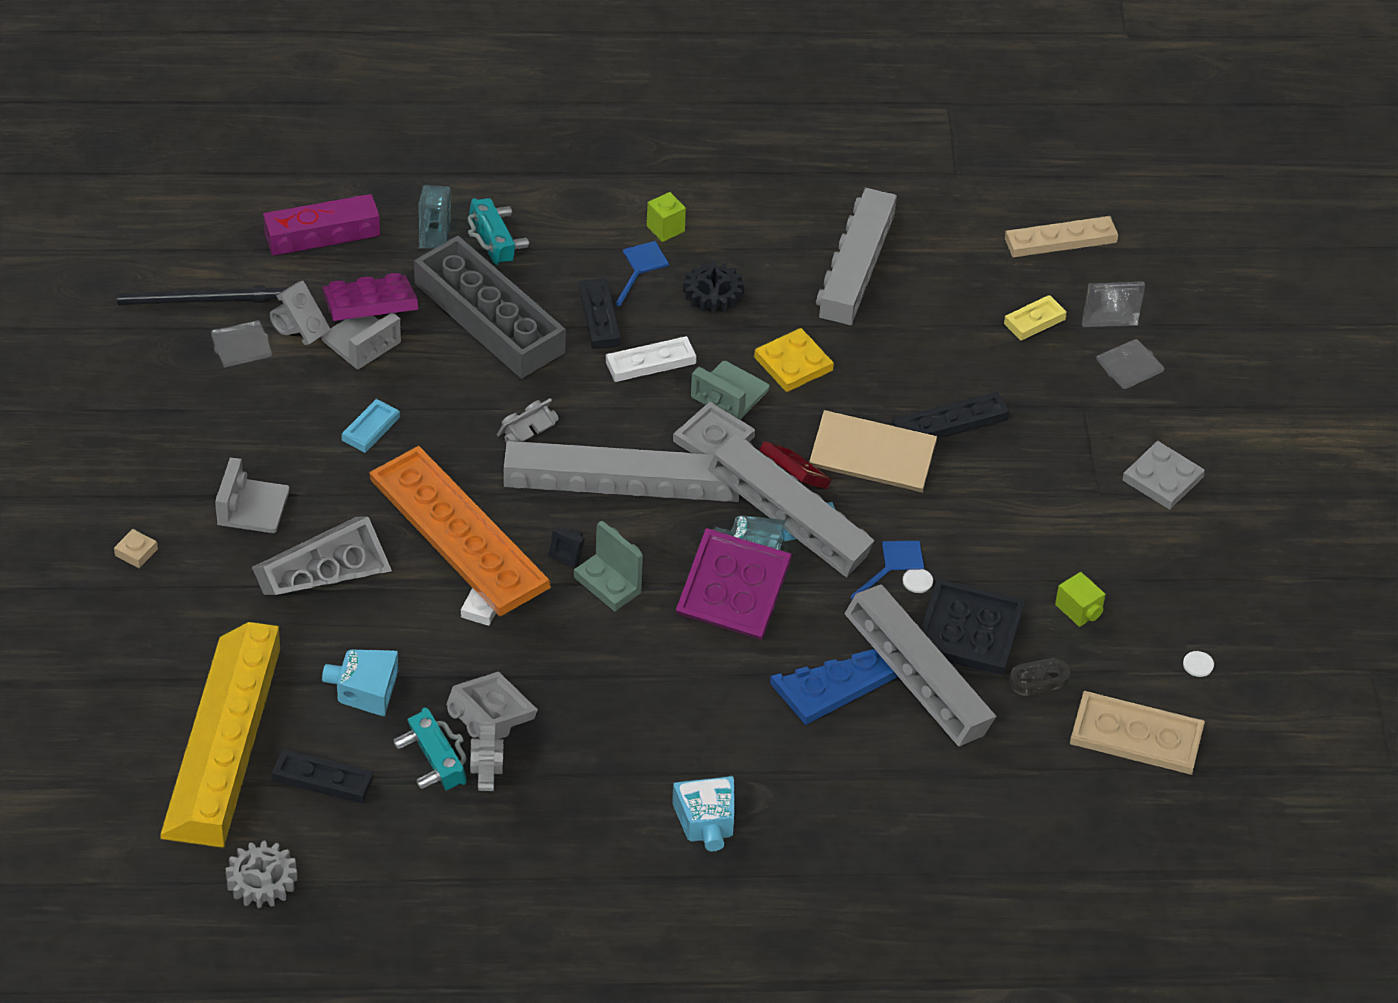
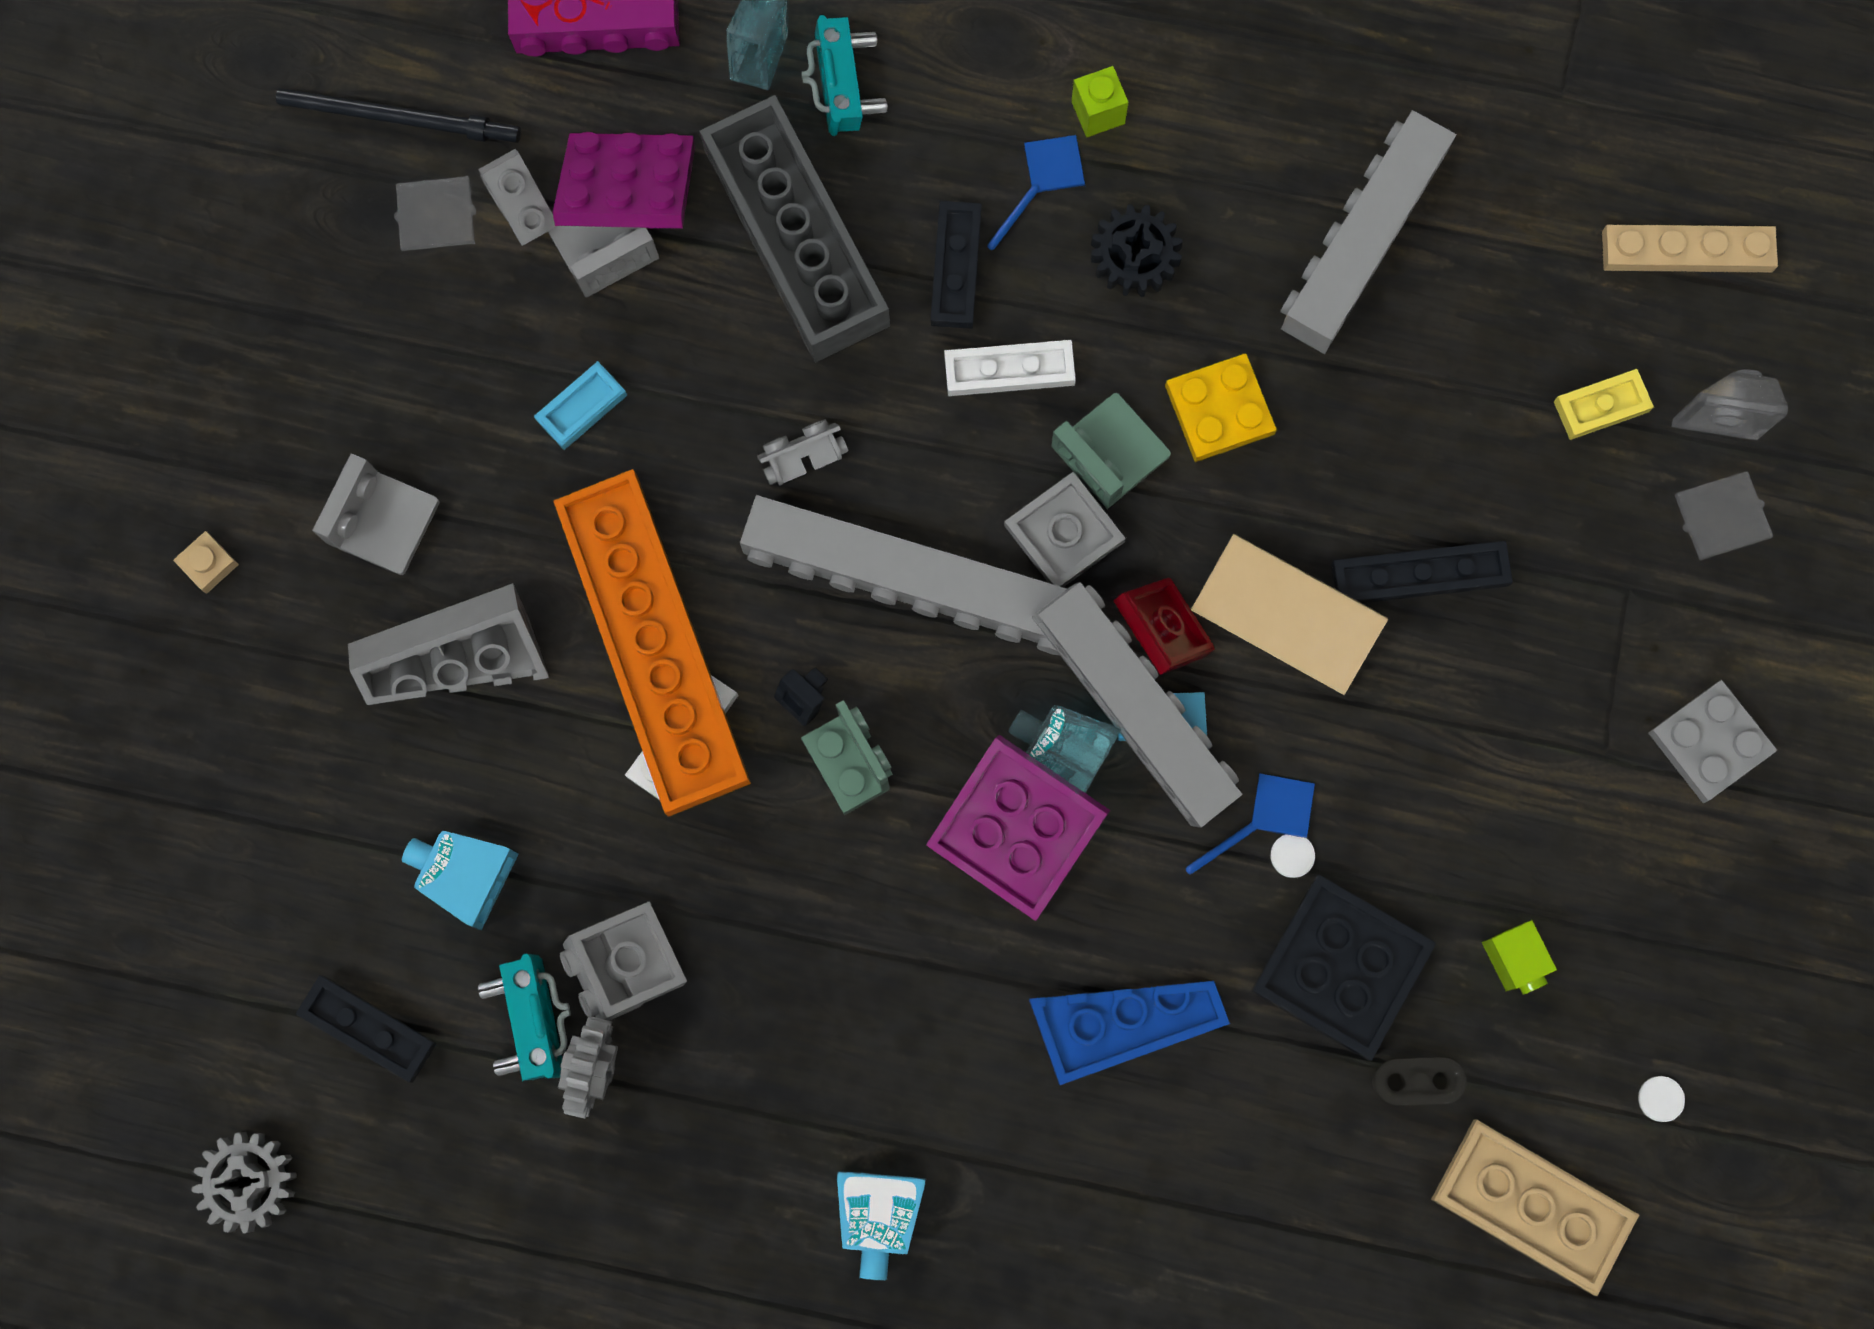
camera: 20 degrees right, 30 degrees up
yellow slope [160,622,280,848] -> none
light grey brick [845,584,996,747] -> none

